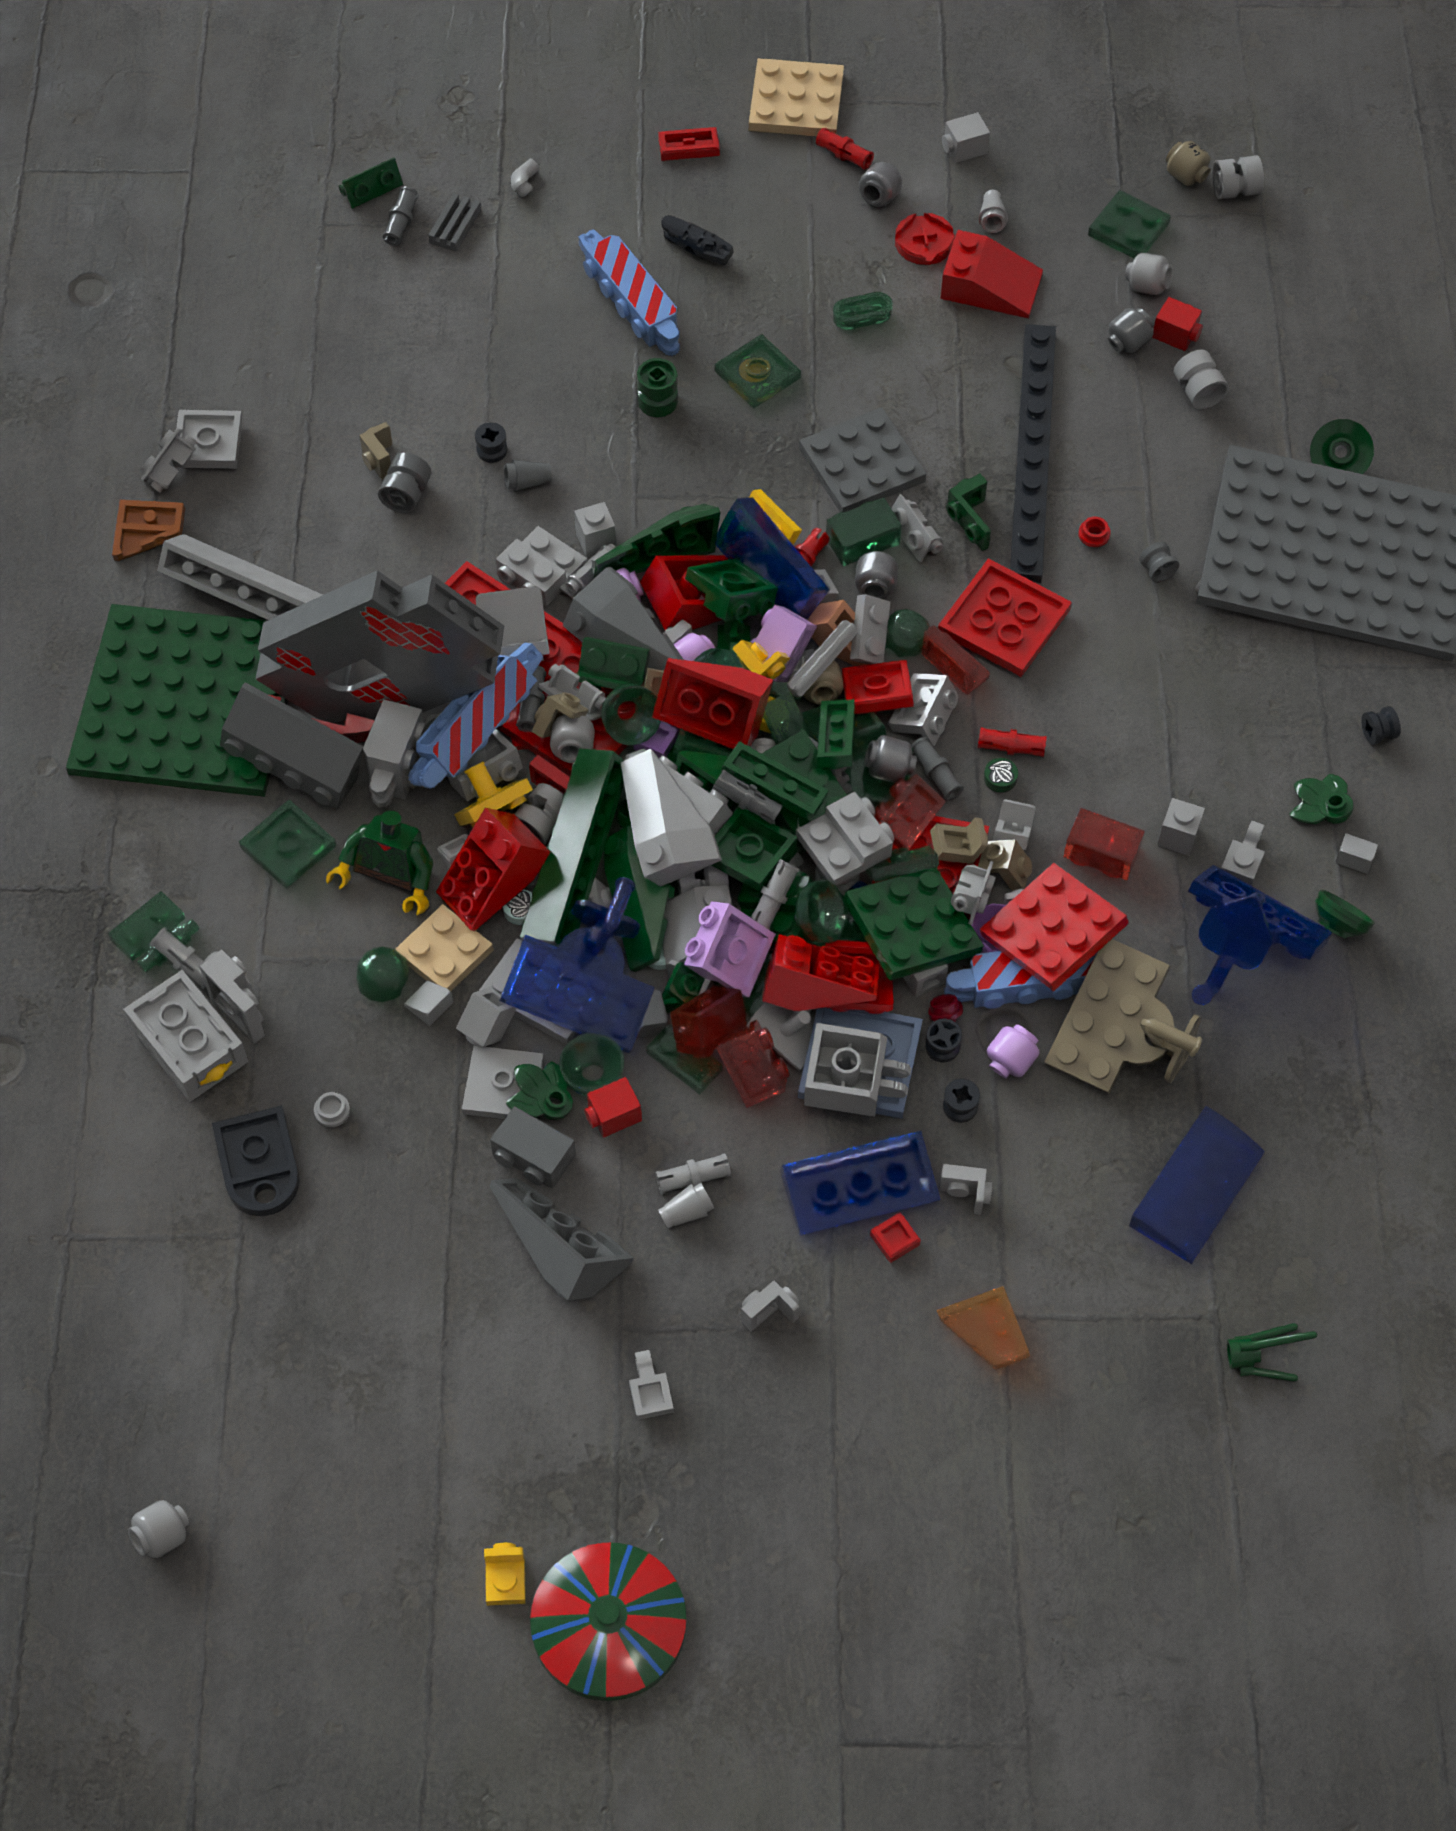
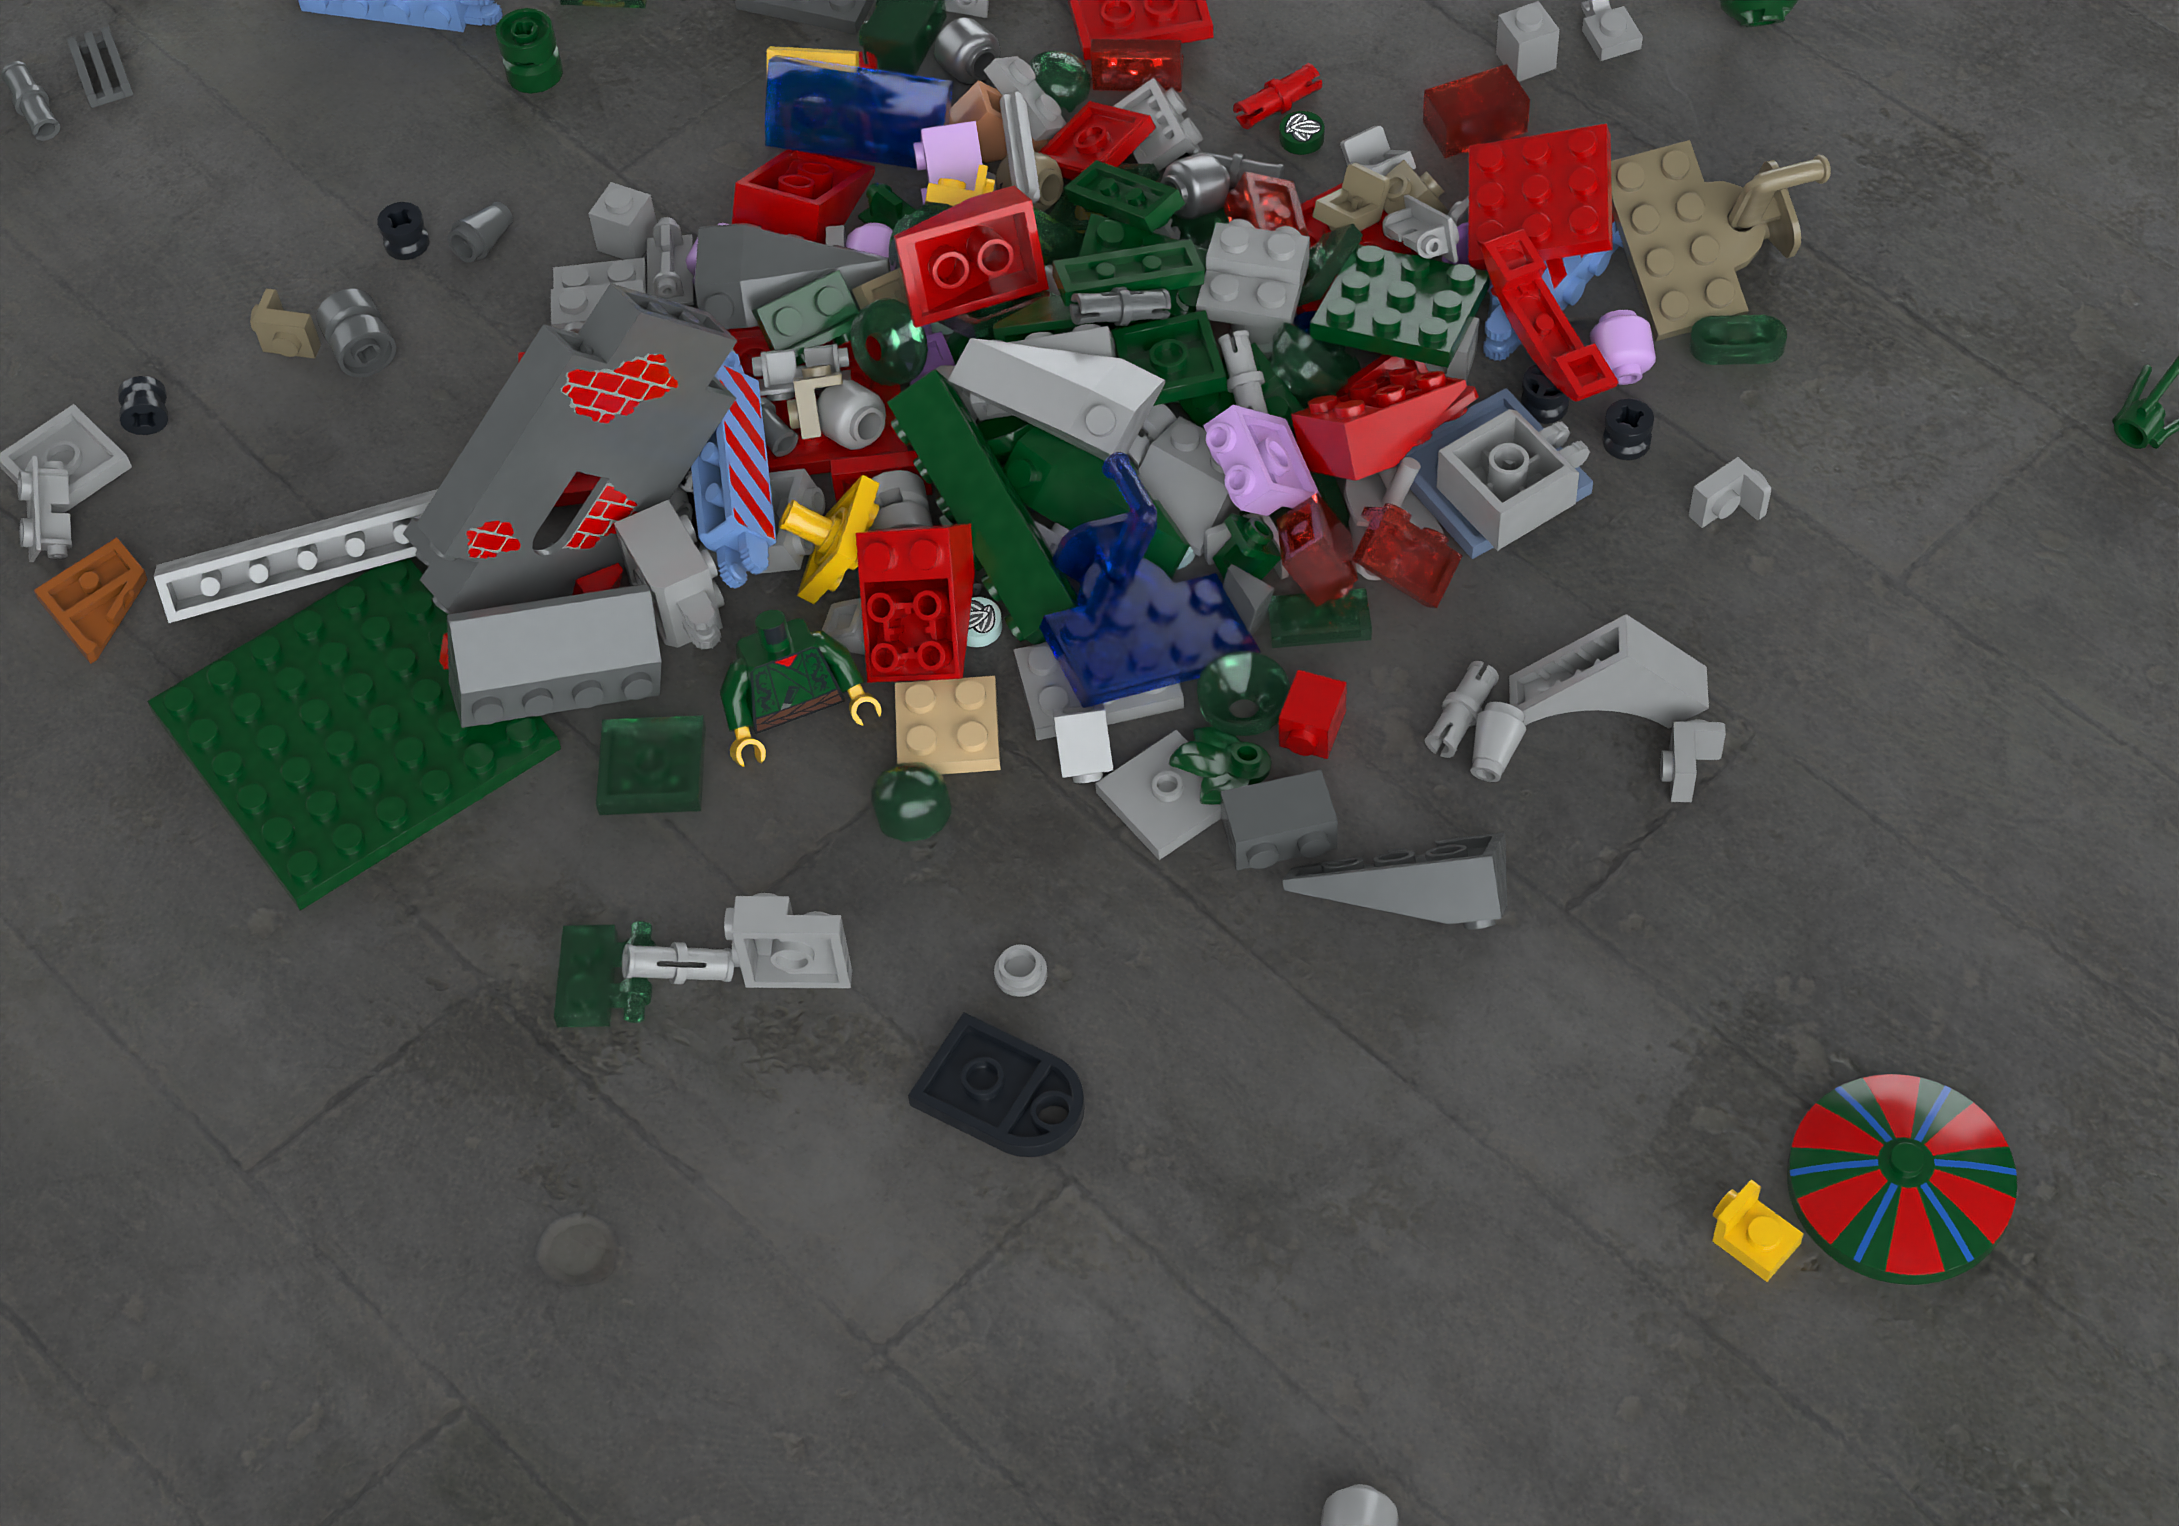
camera: 40 degrees left, 5 degrees down
light grey piece [123,970,248,1102] -> none
light grey slope [404,980,454,1026] -> none
dark green wedge [594,504,721,579] -> none
light grey plate [629,1350,674,1420] -> none
dark green plate [685,558,778,621] -> none
clear blue slope [780,1131,941,1236] -> none
red tile [870,1212,921,1263] -> none
dark red plate [928,994,964,1022] -> none
clear orange wing [937,1286,1030,1370] -> none
clear blue slope [1129,1106,1265,1264] -> none
clear blue plate [1188,865,1333,1005] -> none
none -> black wheel [118,376,168,435]
none -> red slope [1481,229,1619,402]
none -> light grey arch [1509,614,1709,728]
none -> clear green plate [1689,315,1787,365]

